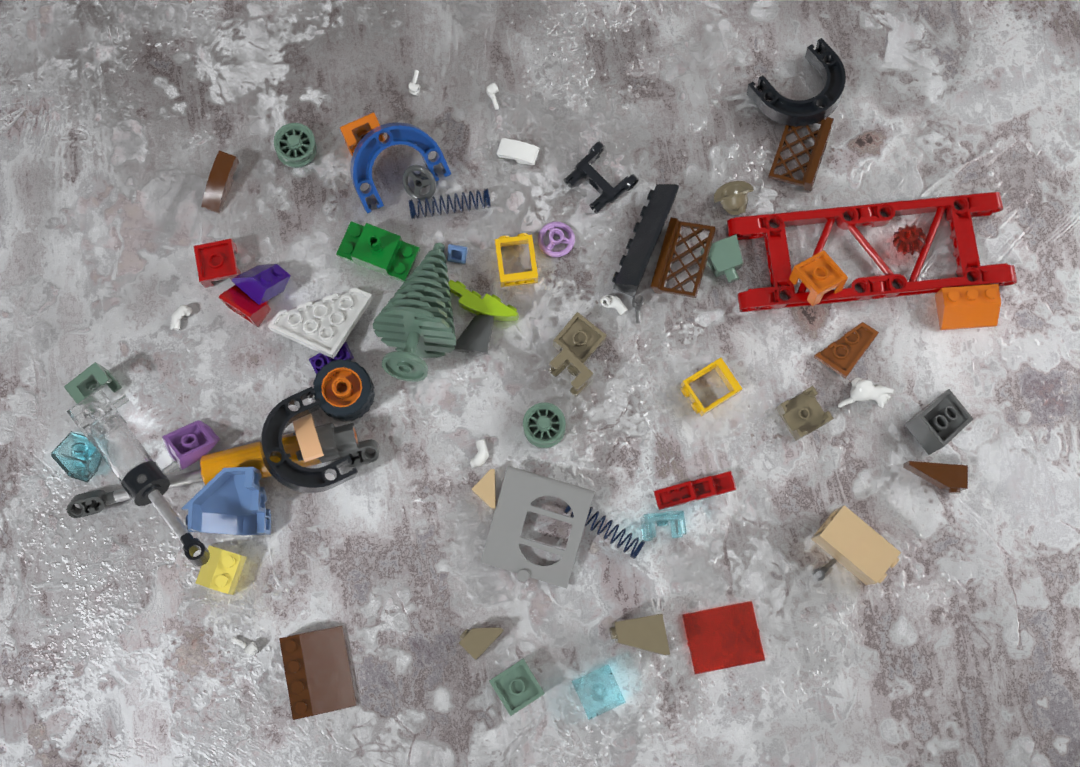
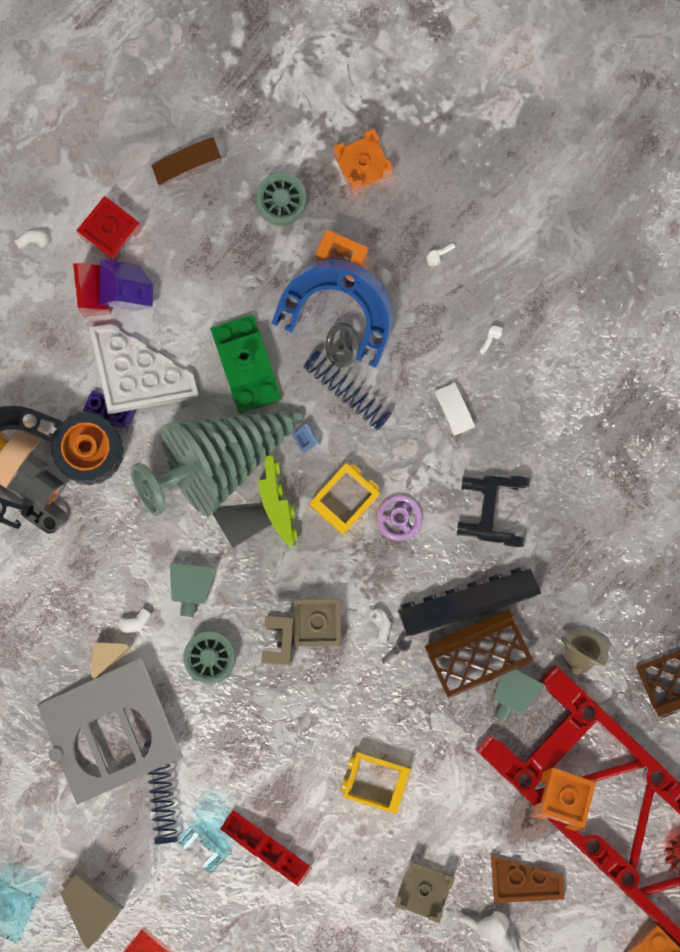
camera: 50 degrees right, 5 degrees up
none -> sand green torso [170,563,215,617]
none -> orange panel [333,129,393,193]

